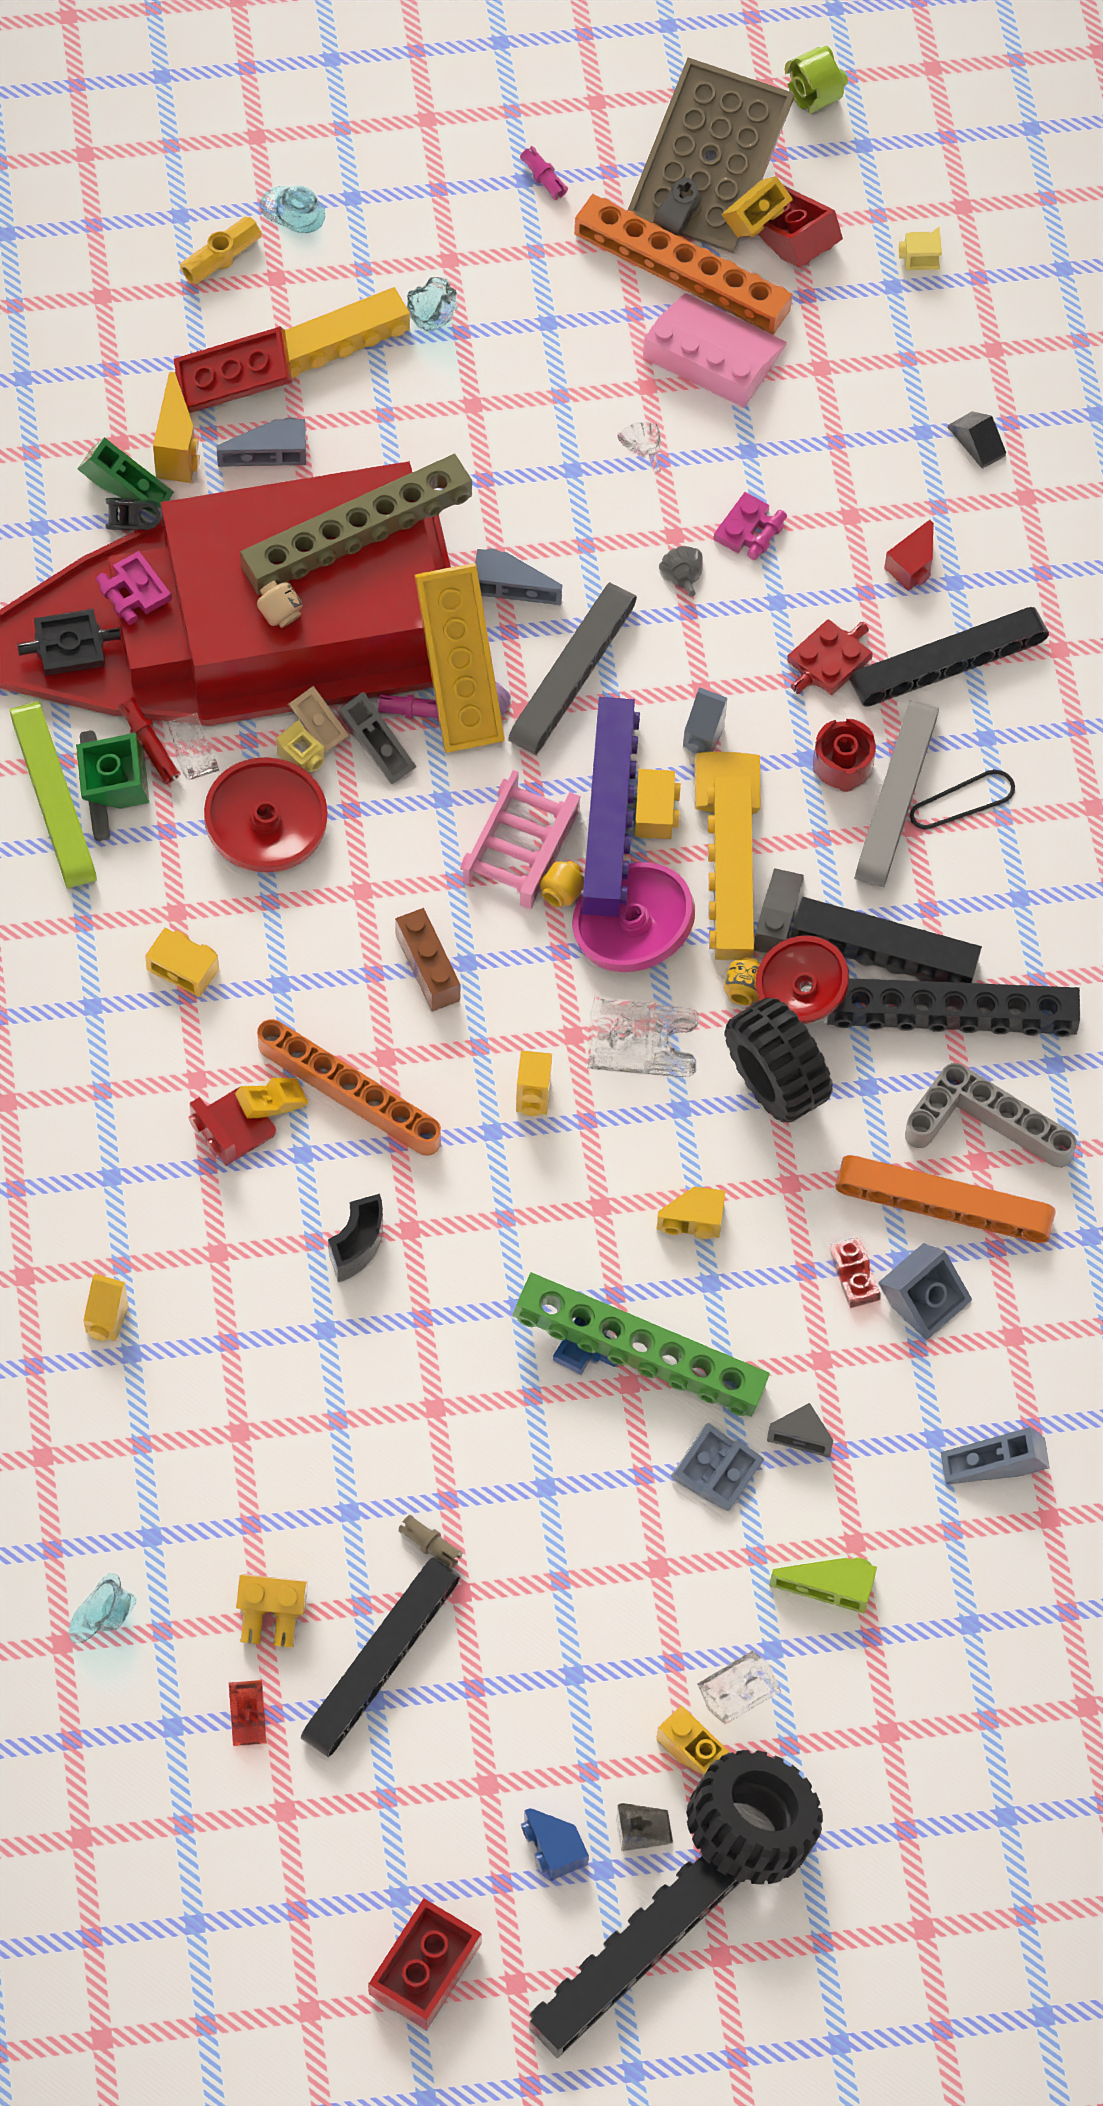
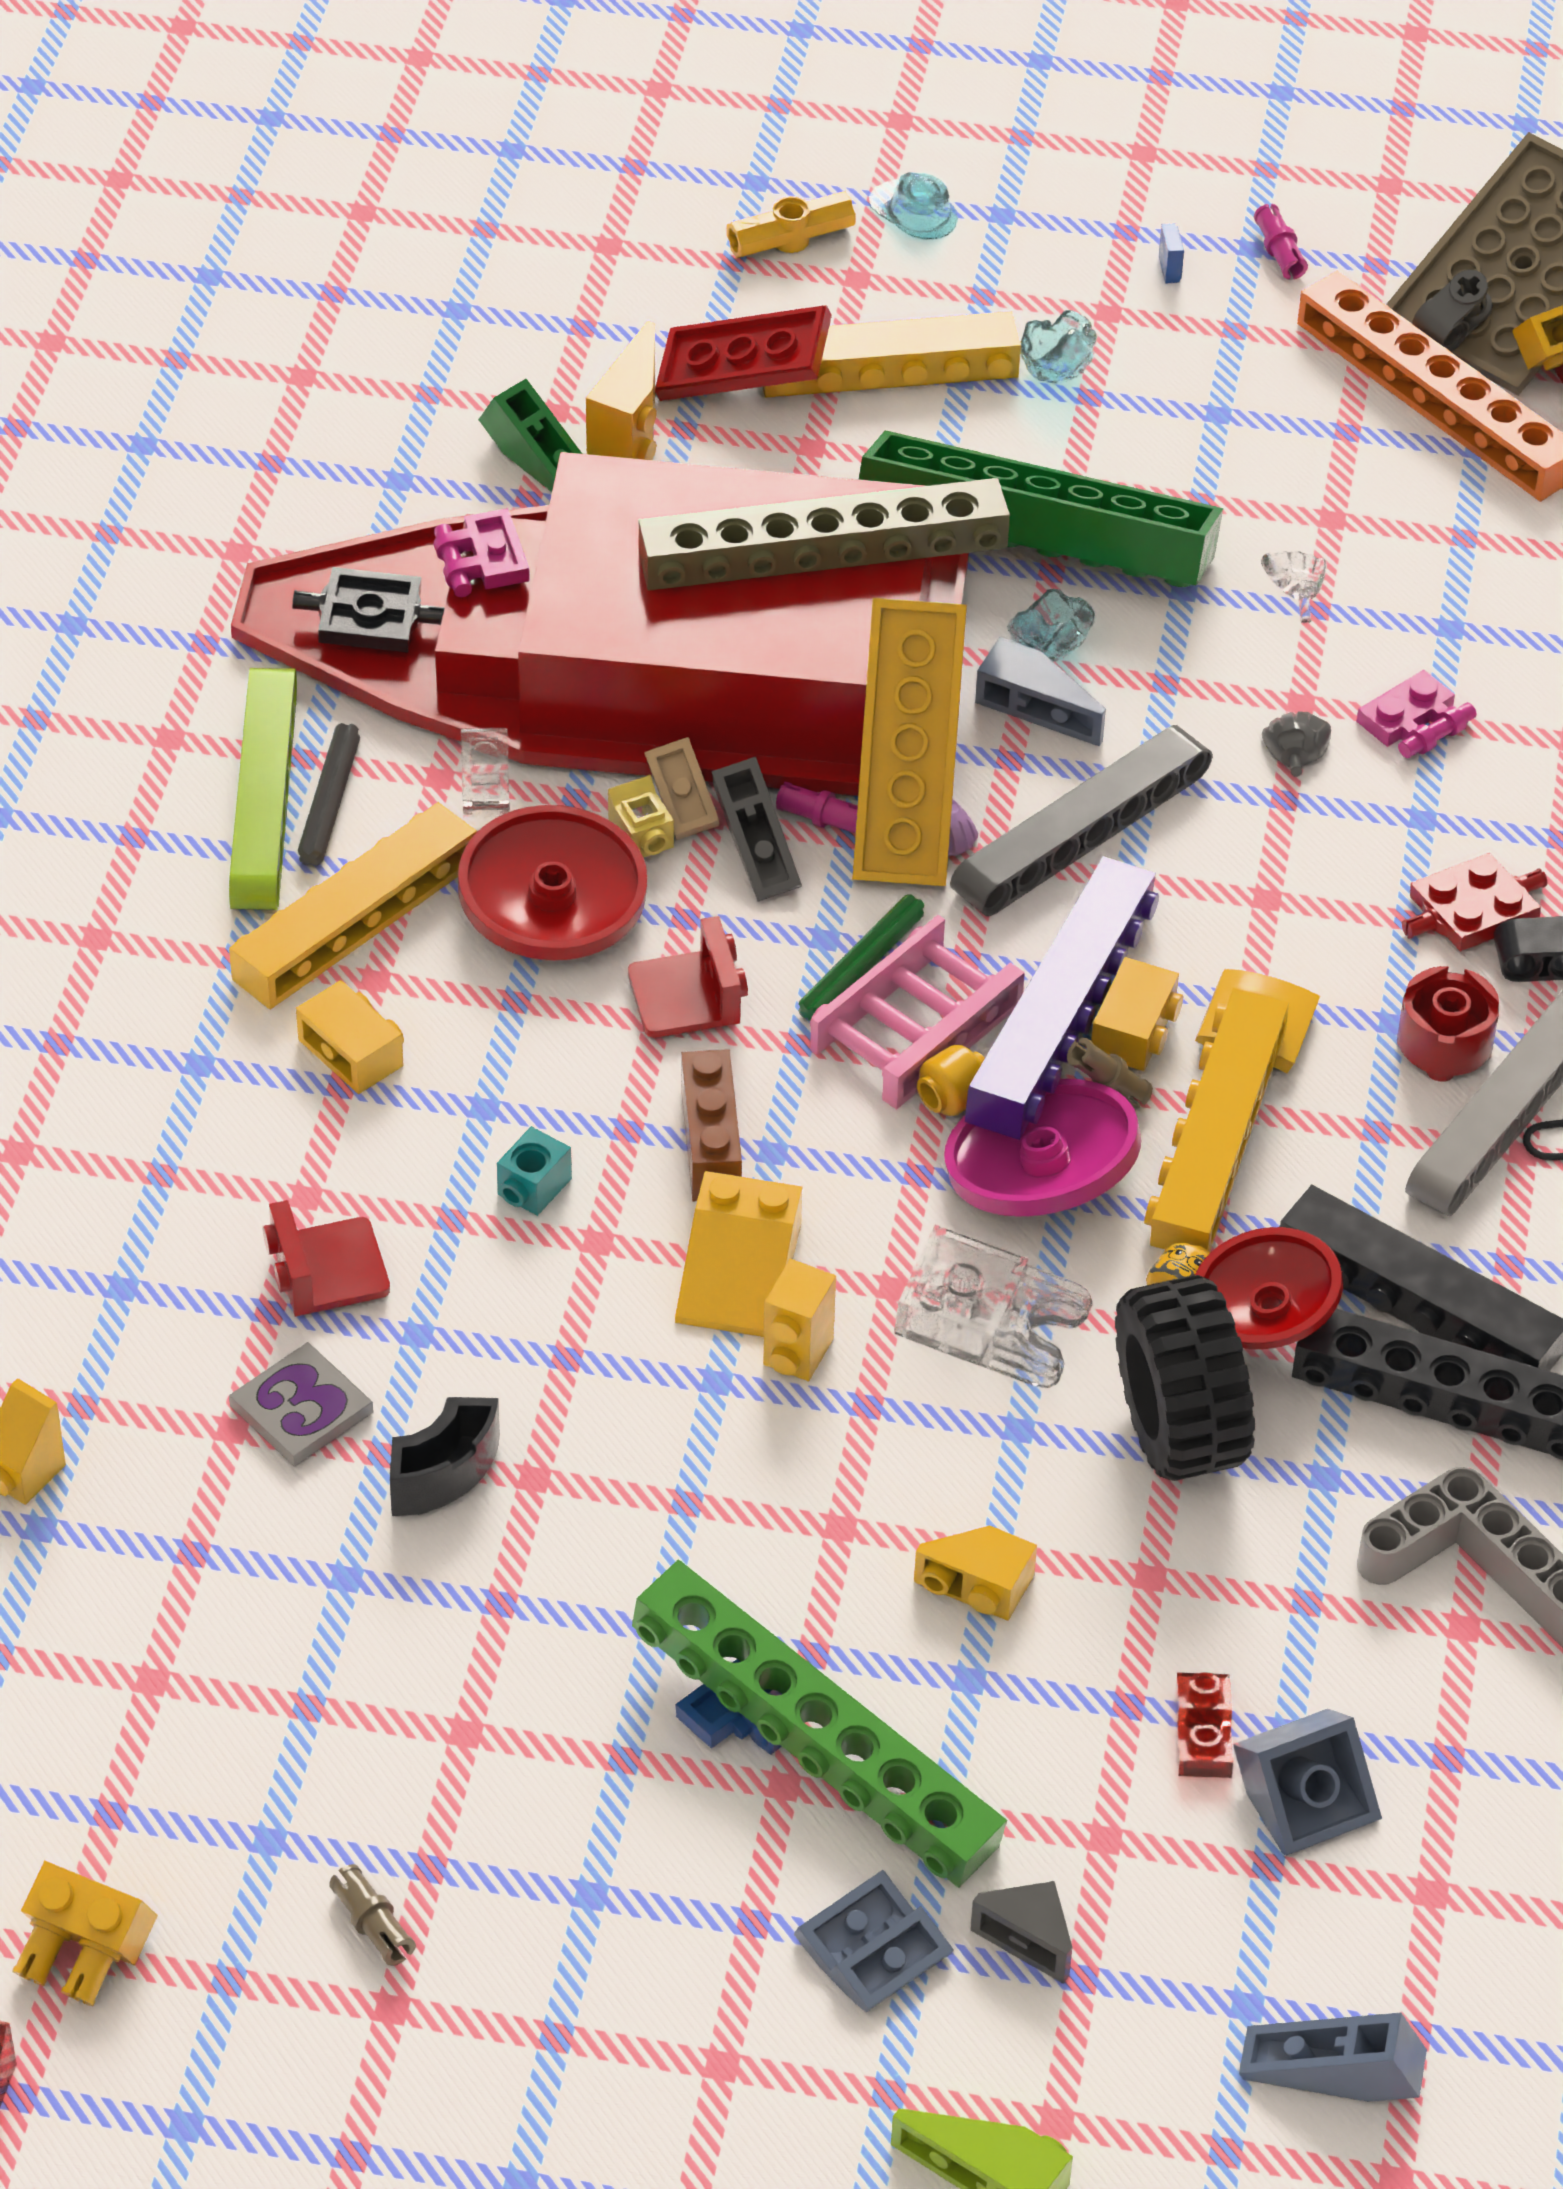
camera: 20 degrees right, 15 degrees down
green slope [76,733,150,809] -> none
black piece [105,498,162,530] -> none
red pin [118,697,181,784] -> none
sand blue slope [216,417,306,467] -> none
yellow slope [235,1078,309,1118] -> none
tan head [257,581,303,628] -> none
orange beam [257,1019,441,1156] -> none
black beam [300,1557,461,1758] -> none
bright pink slope [643,293,787,408] -> none
sand blue slope [683,687,728,754] -> none
dark grey slope [754,868,804,953] -> none
orange beam [835,1155,1056,1243] -> none
none -> yellow brick [229,802,477,1010]
none -> light grey tile [229,1342,374,1467]
none -> teal brick [496,1126,572,1216]
none -> bracket [628,916,748,1038]
none -> yellow slope [675,1171,803,1337]
none -> green axle [798,894,925,1021]
none -> green brick [858,430,1224,587]
none -> clear light blue hair [1007,588,1096,662]
none -> dark tan pin [1067,1038,1153,1109]
none -> tile [1158,223,1184,284]

